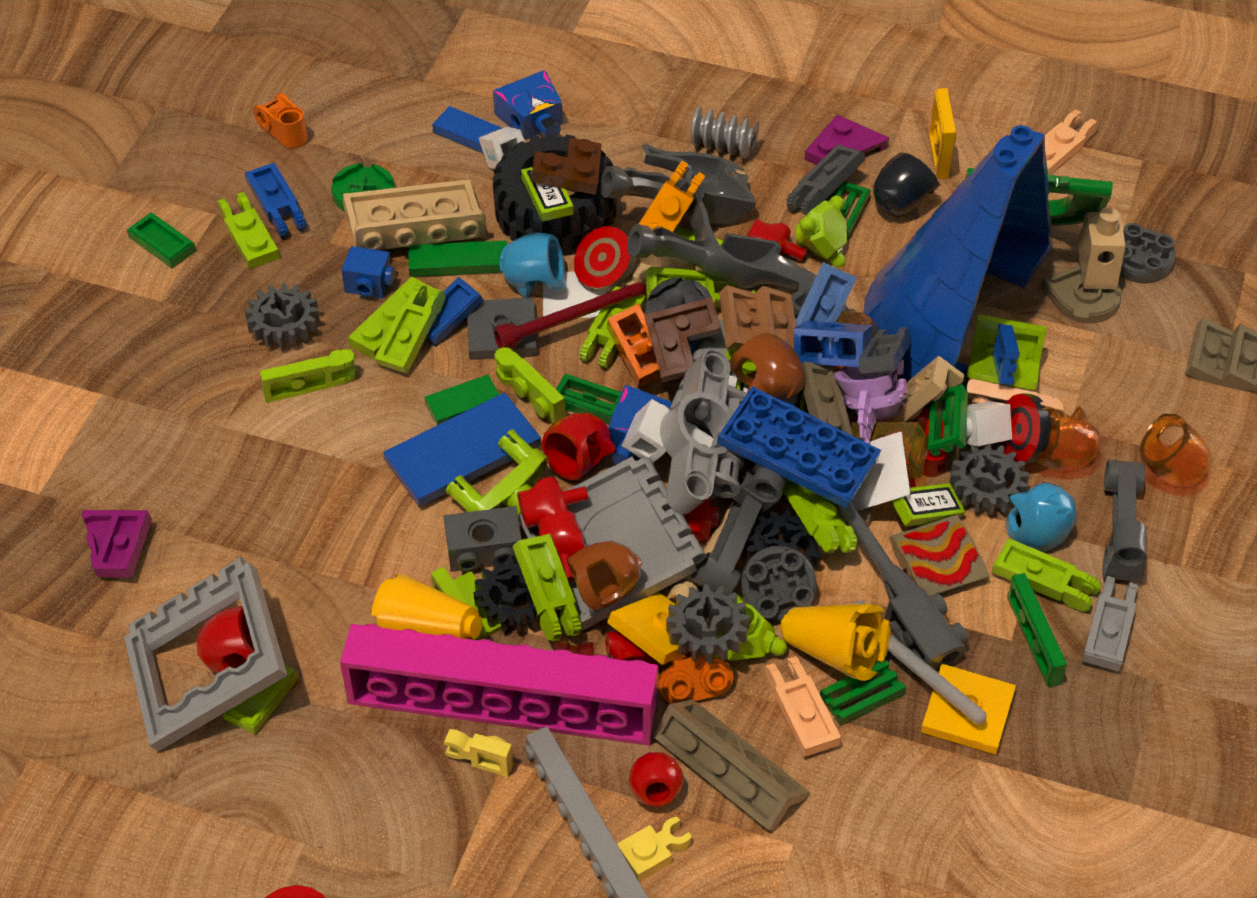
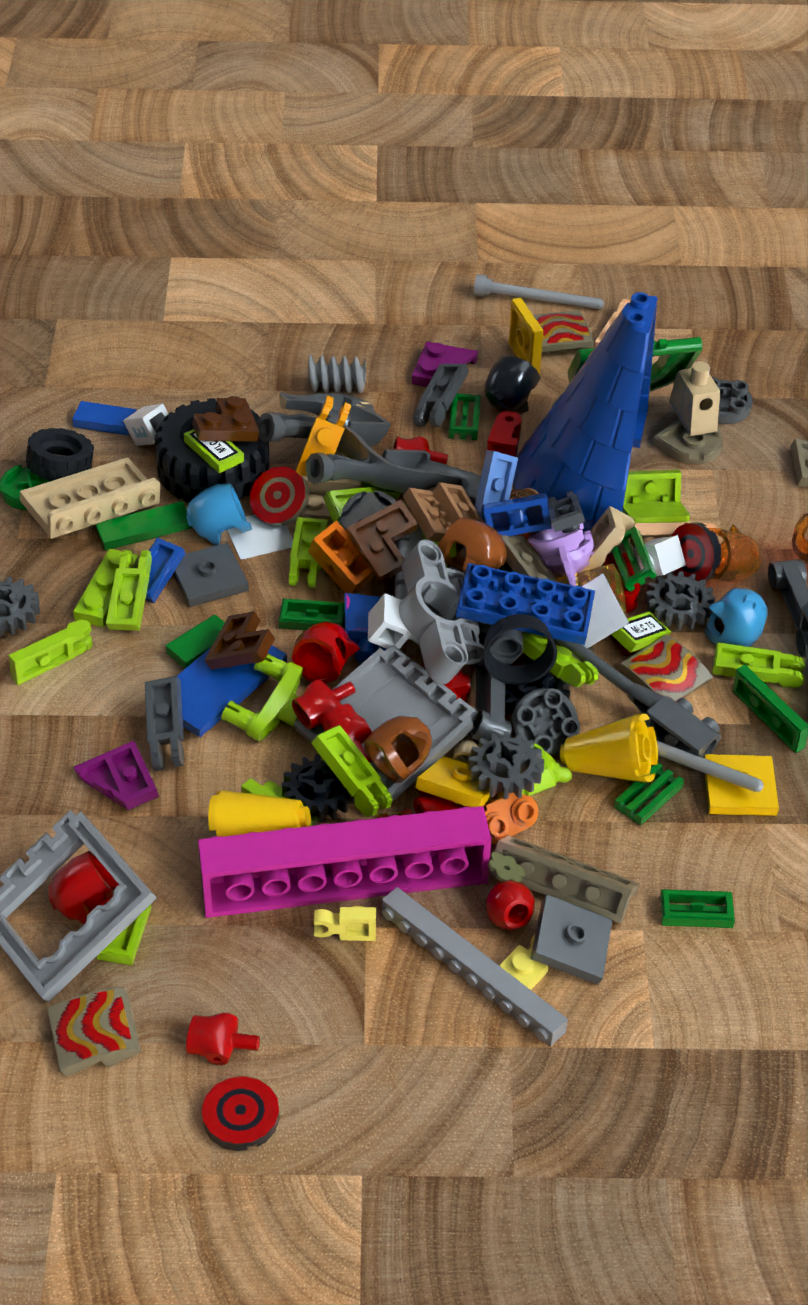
camera: 20 degrees left, 5 degrees down
blue brick [341,246,395,299] -> none
dark grey brick [443,506,521,572] -> none
blue torso [493,70,563,139] -> none
dark red piece [493,282,646,350] -> none
lime hinge [494,347,566,424] -> none
light nougat hinge [765,656,841,757] -> none
lime rock [796,196,847,267] -> none
blue tile [992,324,1020,385] -> none
none -> black tyre [26,428,94,481]
none -> slope [47,987,142,1077]
none -> magenta wing [74,741,160,810]
none -> dark grey hinge [145,676,185,771]
none -> red piece [186,1013,260,1065]
none -> reddish brown plate [204,611,275,670]
none -> light grey piece [473,274,604,309]
none -> black tyre [484,614,557,685]
none -> red leg [487,411,522,457]
none -> olive plant [488,852,526,882]
none -> plate [531,894,612,985]
none -> slope [533,310,594,352]
none -> green tile [660,889,735,928]

